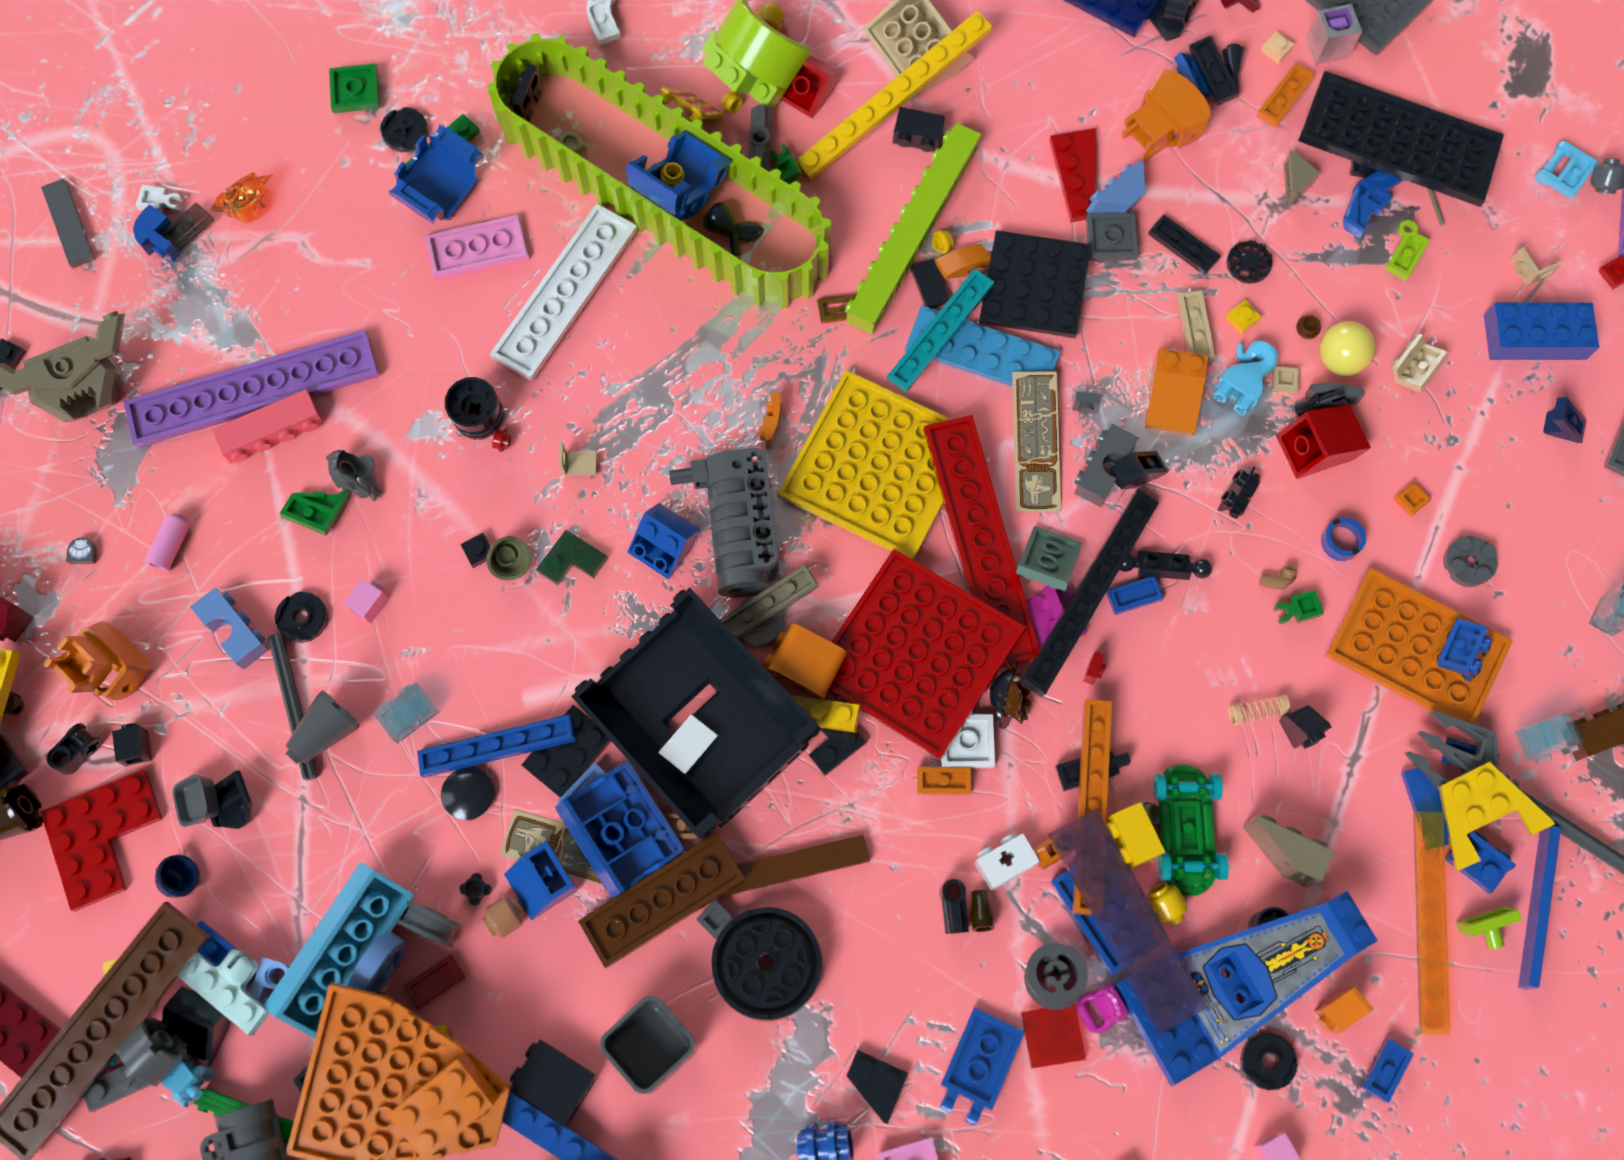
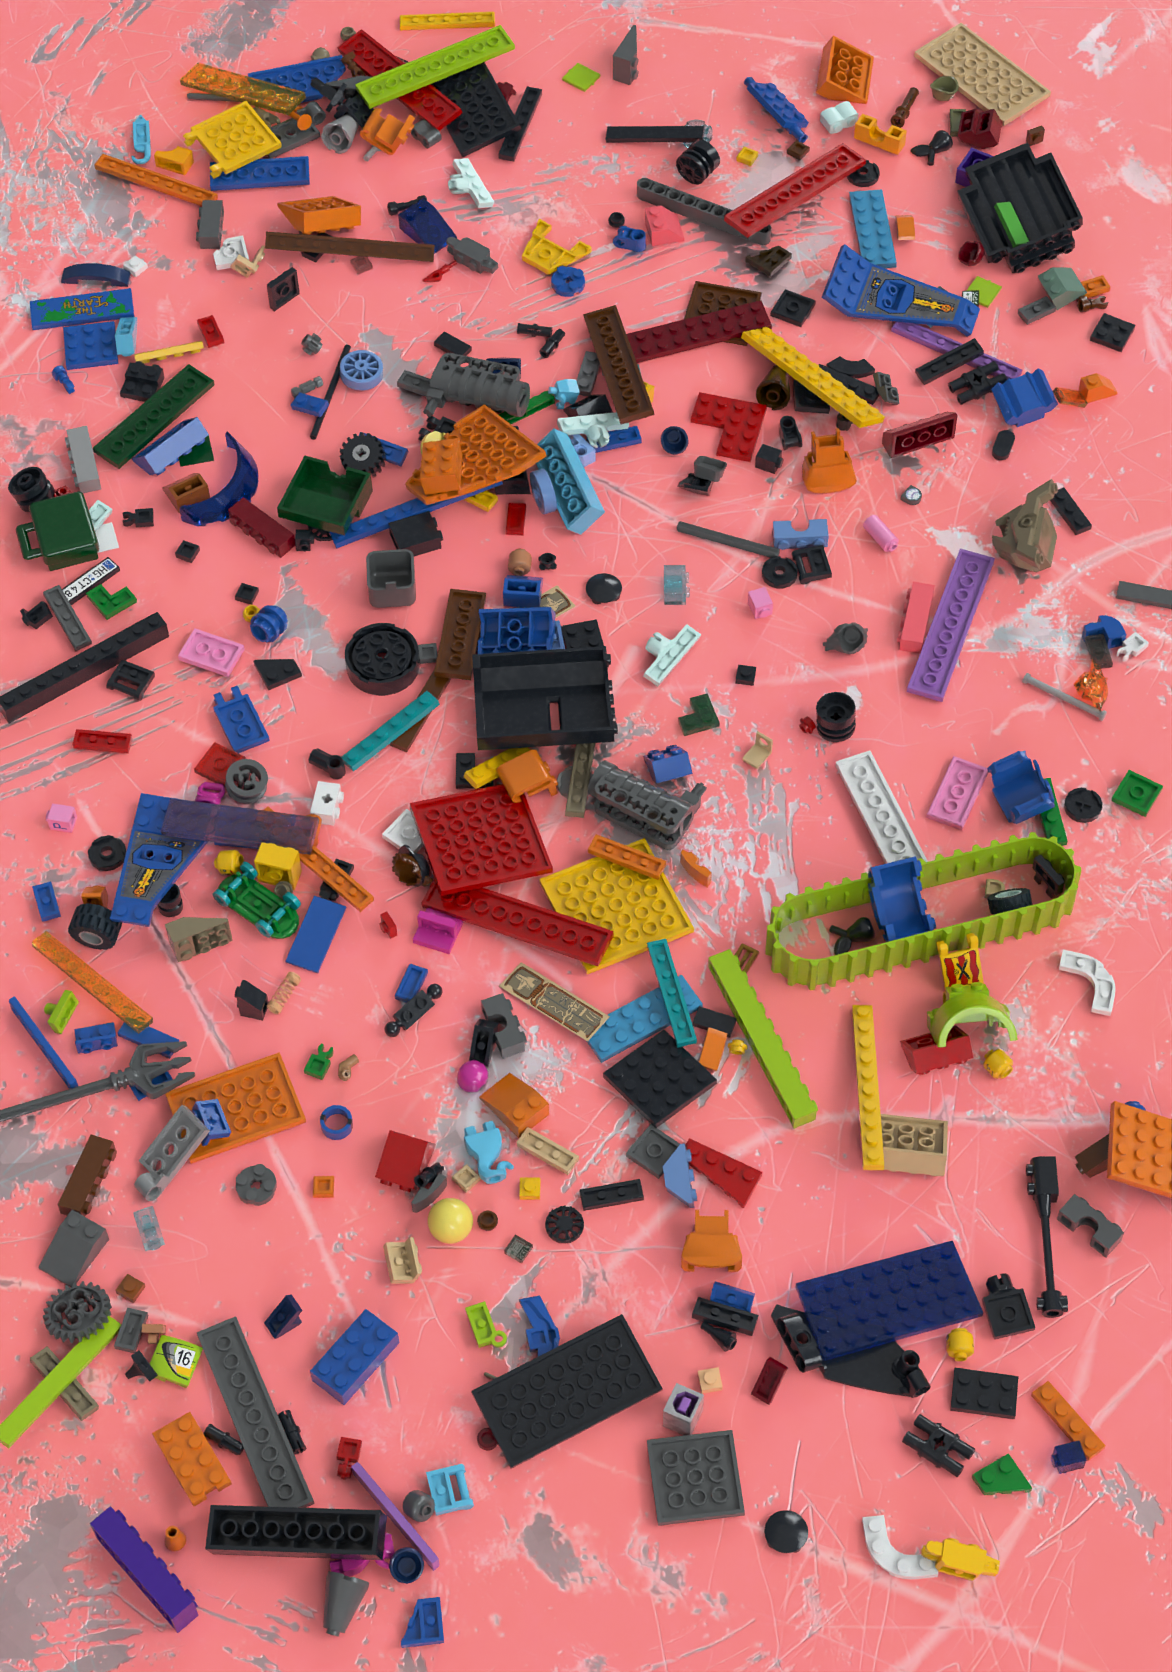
camera: 130 degrees right, 15 degrees down
dark grey brick [115,1017,187,1087] -> none
green wing [279,491,350,536] -> none
dark grey cone [285,690,360,764] -> none
dark grey wheel [397,900,463,948] -> none
blue tile [417,714,576,778] -> none
olive helmet [486,536,531,581] -> none
white sticker [658,715,718,774] -> none
yellow plate [660,162,685,187] -> none
dark grey piece [749,105,772,172] -> none
green plate [770,143,803,184] -> none
black brick [893,107,946,152] -> none
orange plate [917,767,971,795] -> none
dark brown cone [969,890,996,932] -> none
sand green plate [1016,526,1082,591] -> none
black plate [1020,488,1159,697] -> none
dark grey plate [1072,391,1101,414] -> none
black hinge [1217,466,1260,519] -> none
orange plate [1257,63,1316,128] -> none
dark tan slope [1283,151,1320,206] -> none
yellow wing [1438,762,1555,871] -> none
tan bracket [1510,247,1562,286] -> none
clear light blue brick [1515,712,1584,764] -> none
none -> black wheel [68,904,122,950]
none -> light grey hinge [134,1105,210,1201]
none -> blue piece [285,896,347,973]
none -> teal plate [342,691,440,772]
none -> dark pink hair [457,1060,489,1092]
none -> dark red tile [477,1428,498,1451]
none -> clear smoke tile [504,1234,533,1264]
none -> orange plate [588,834,666,880]
none -> light aqua plate [643,624,701,687]
none -> black plate [791,545,832,585]
none -> black wheel [987,888,1033,915]
none -> light grey bar [1022,673,1107,721]

